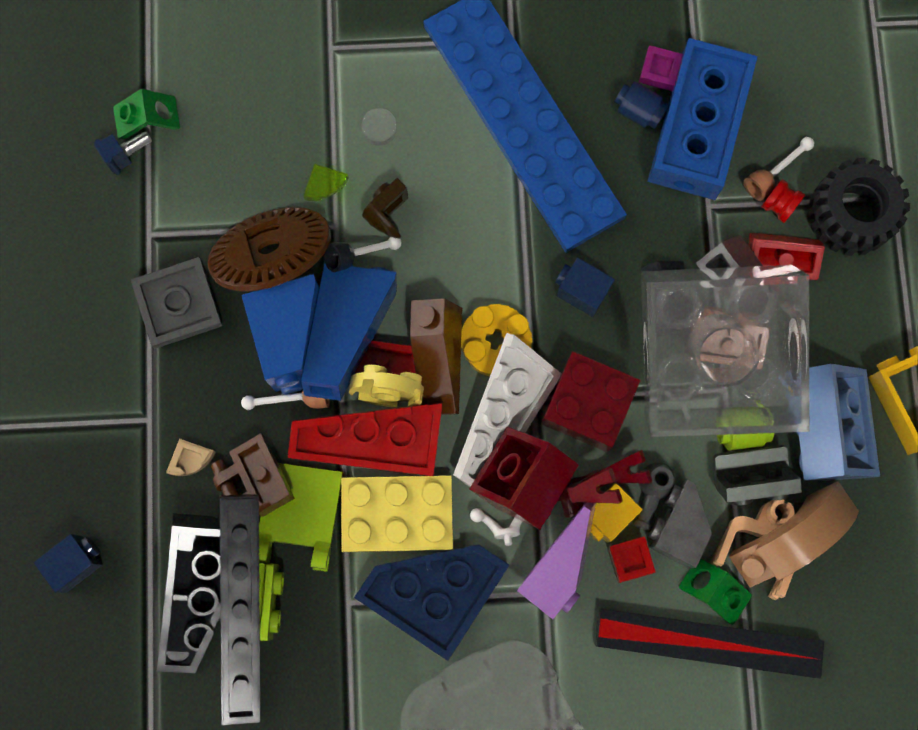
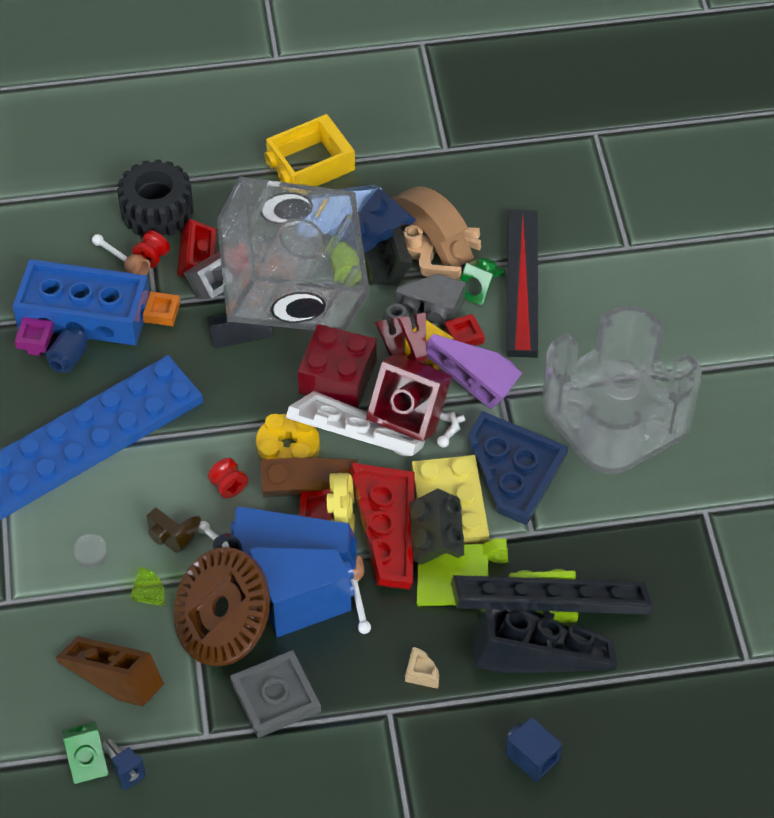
camera: 95 degrees left, 25 degrees down
reddish brown plate [211,433,295,517] -> none
dark blue brick [555,257,615,317] -> none
none -> reddish brown slope [56,636,164,707]
none -> orange plate [143,291,181,327]
none -> red wheel [208,458,248,498]
none -> dark blue wing [342,188,416,253]
none -> pearl dark grey bracket [410,488,464,565]

